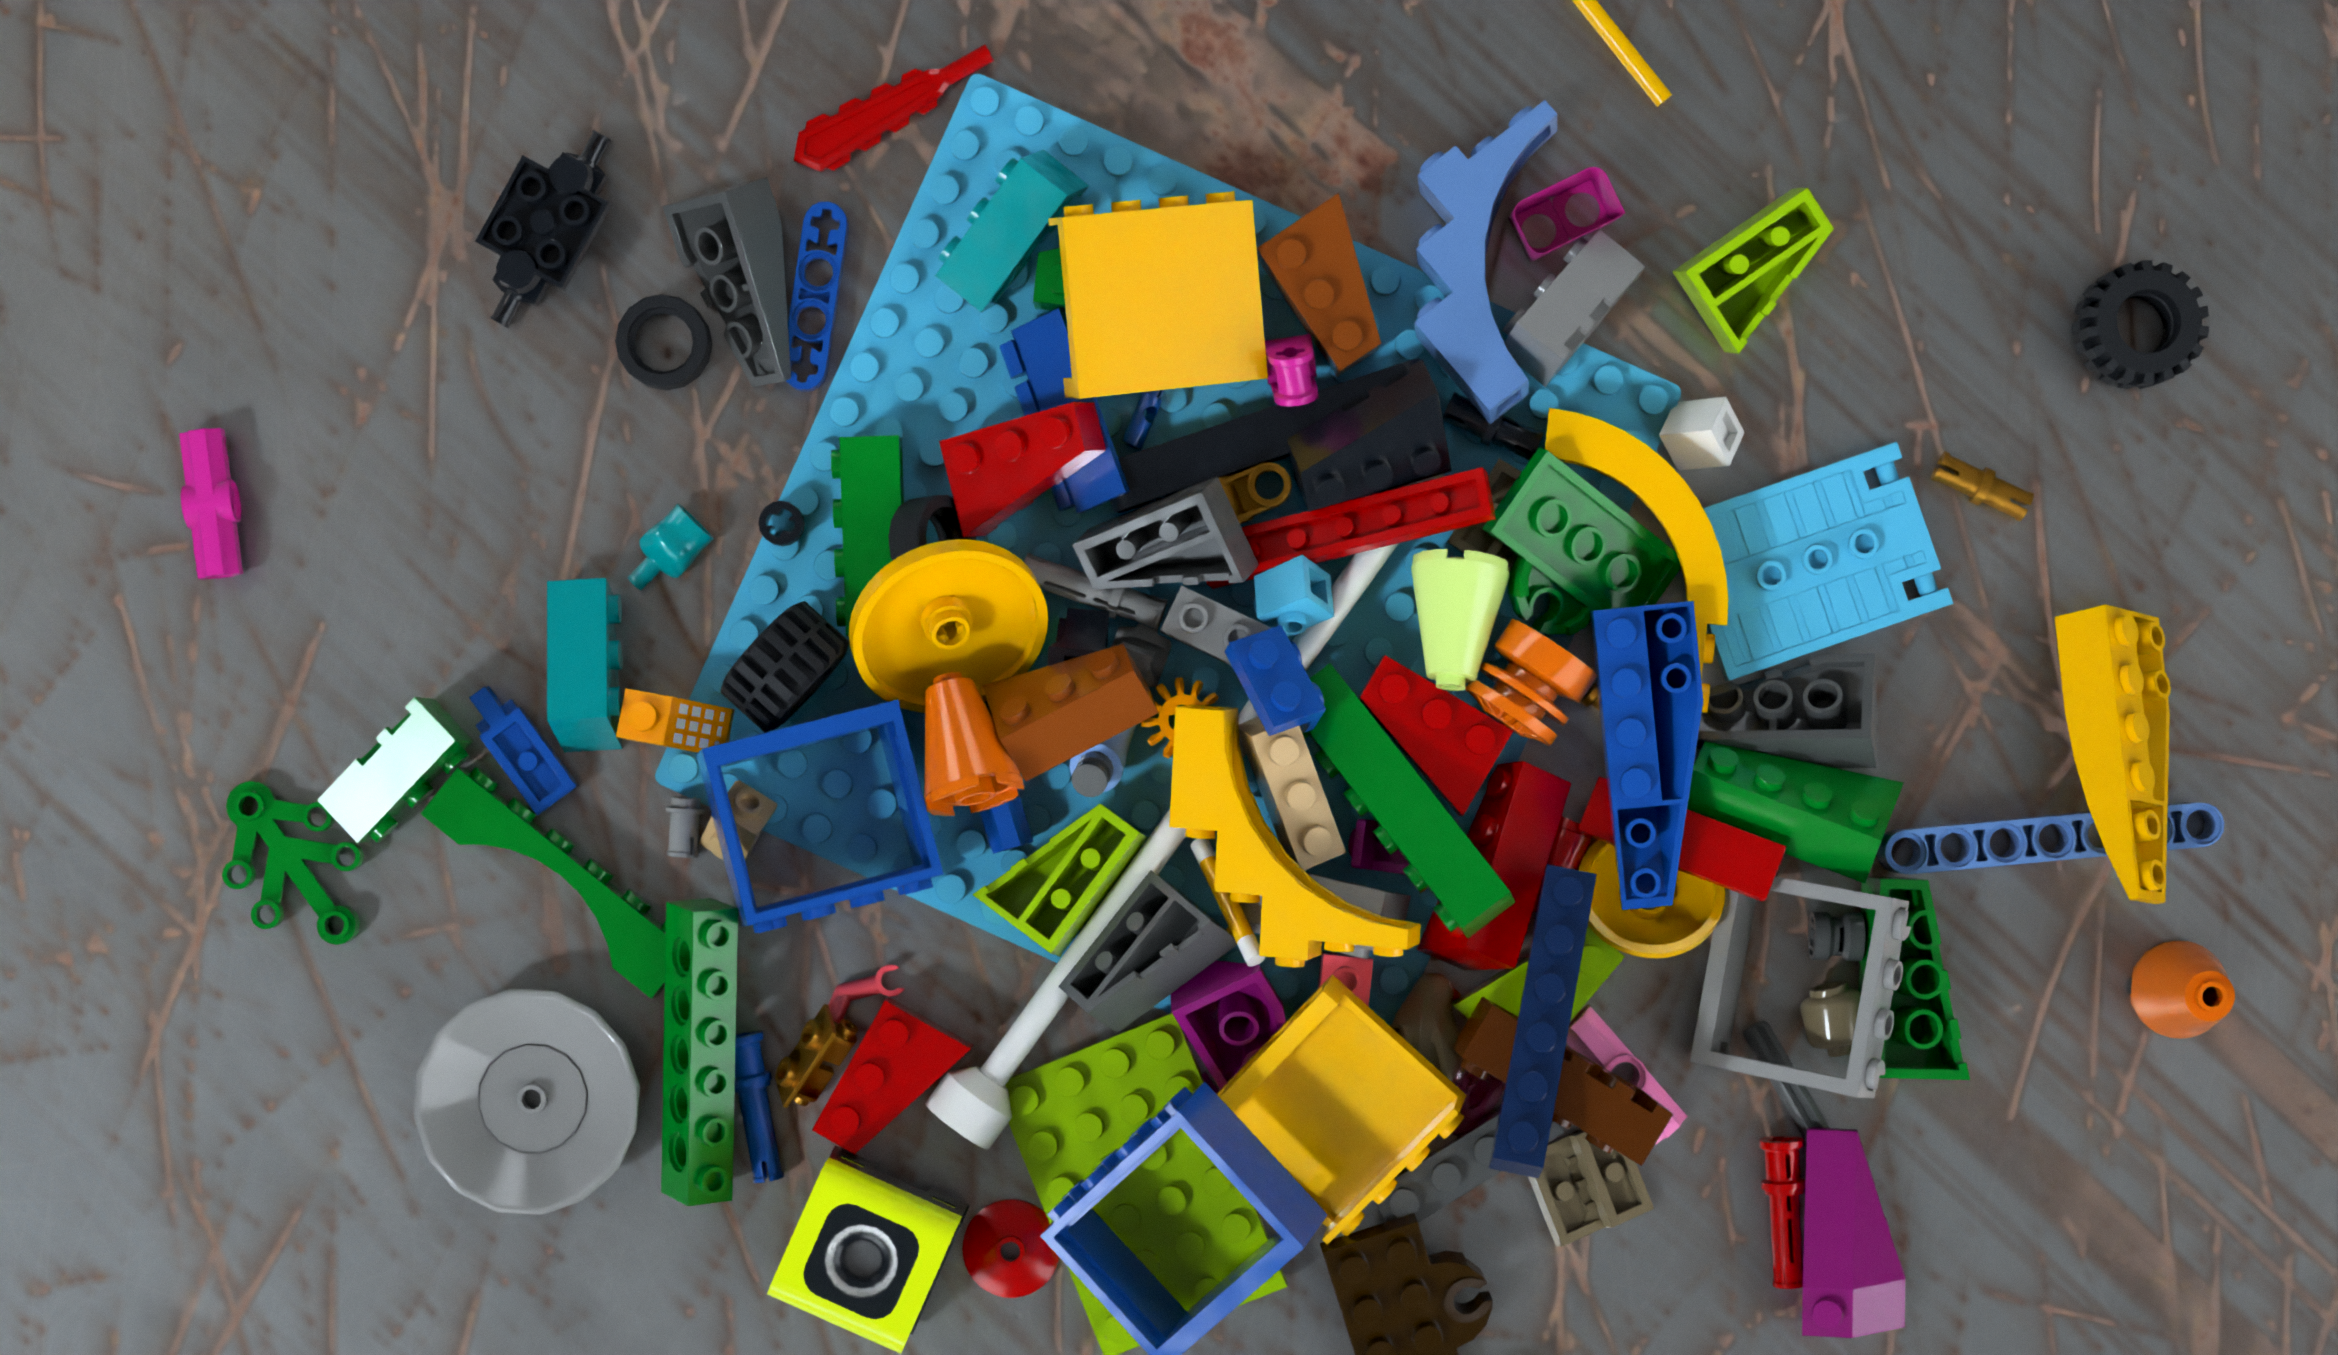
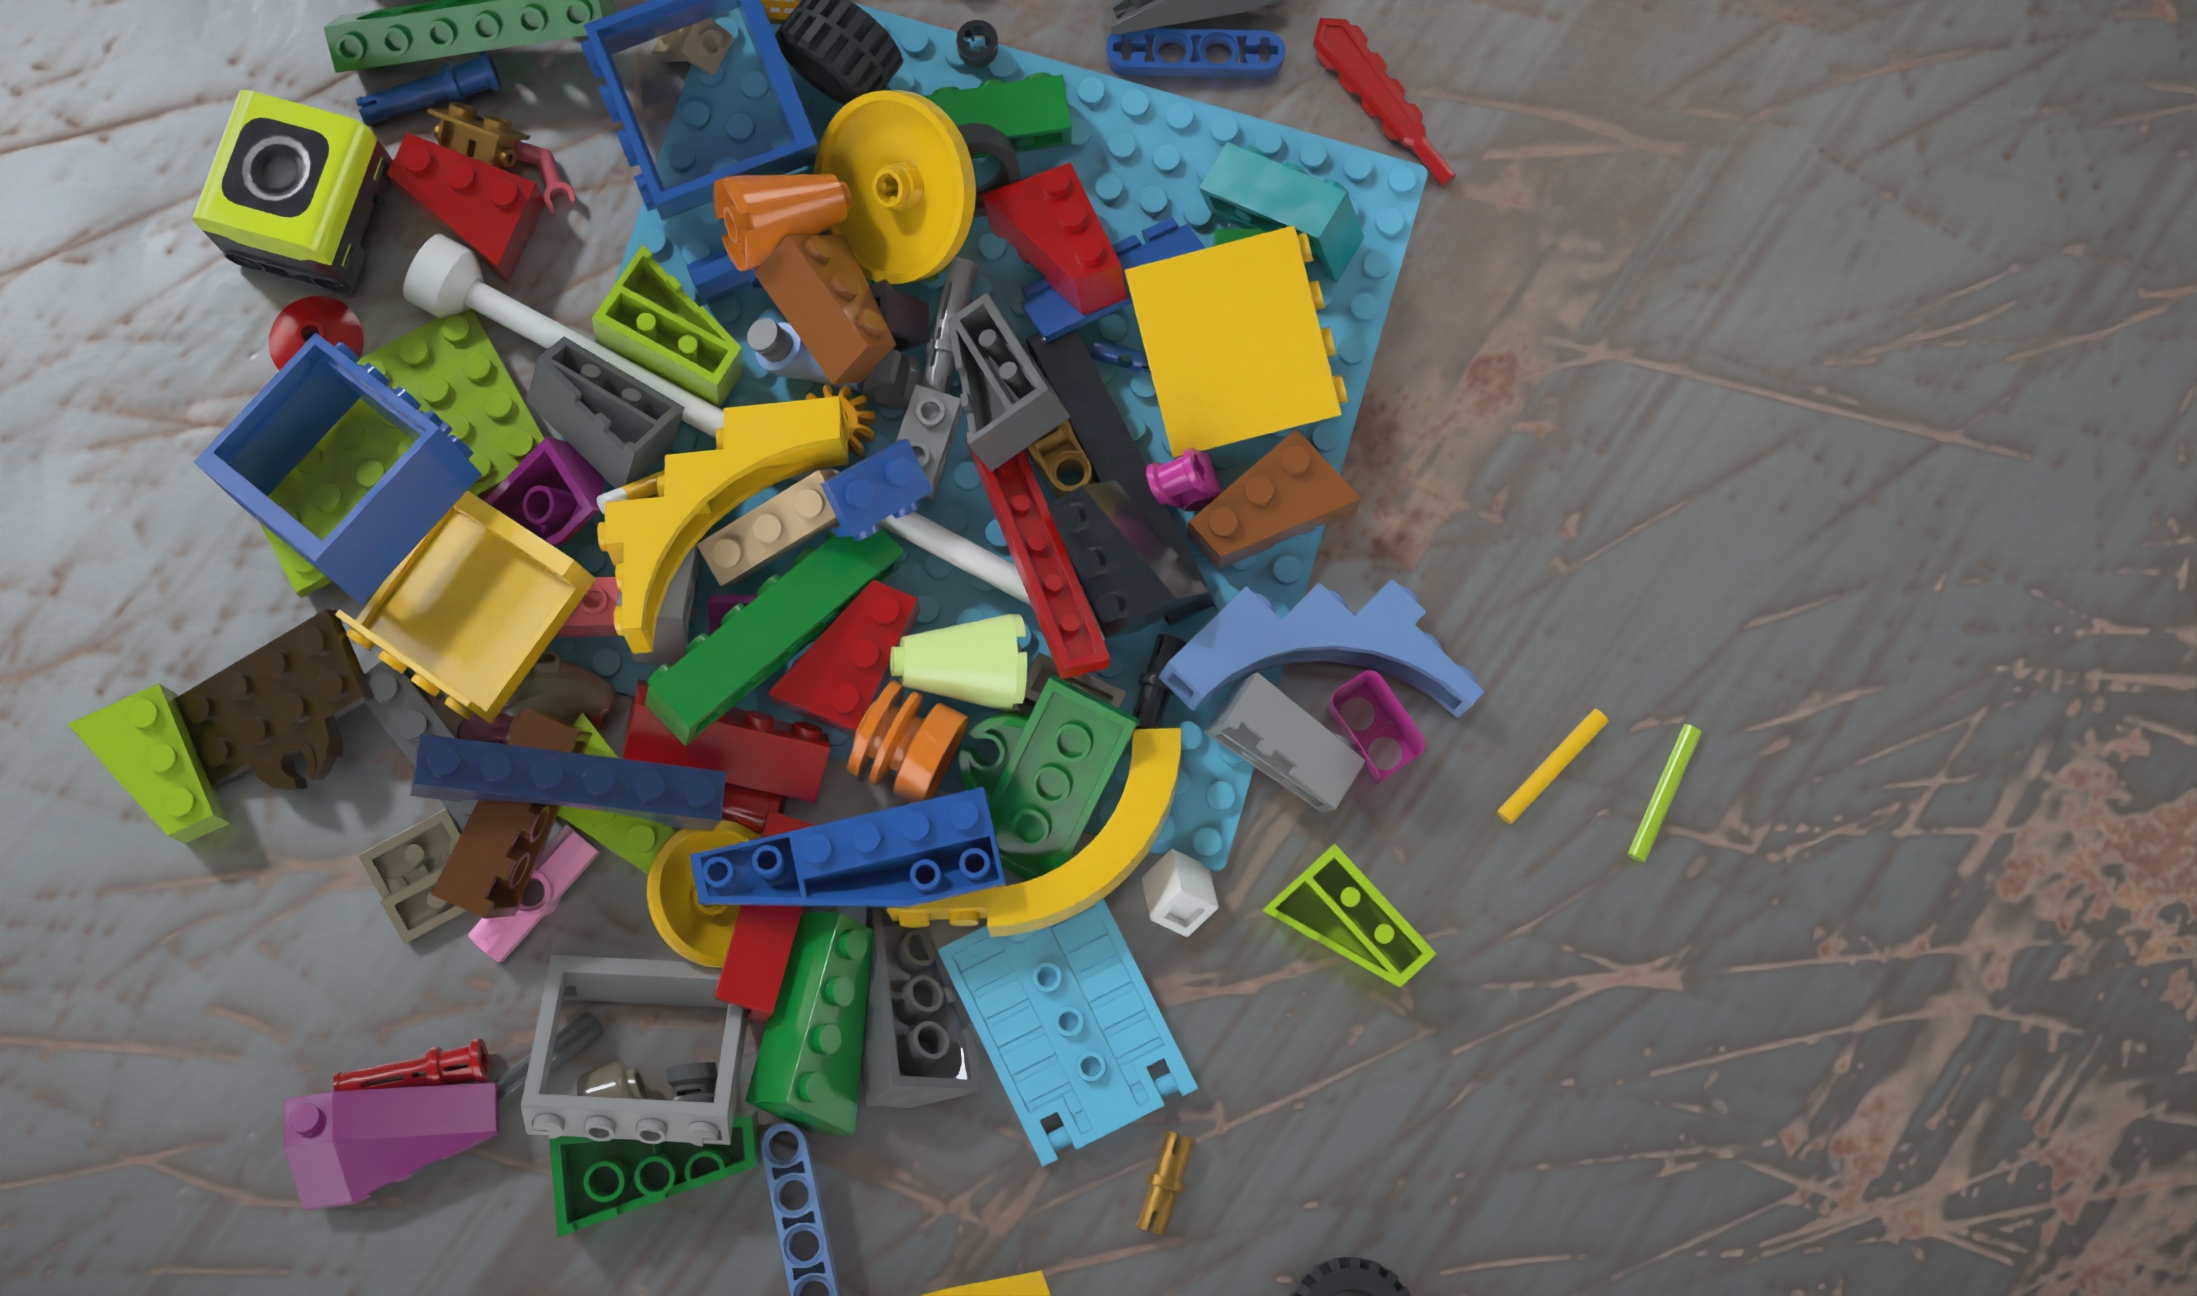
camera: 75 degrees right, 10 degrees down
medium azure brick [1253,555,1334,637] -> none

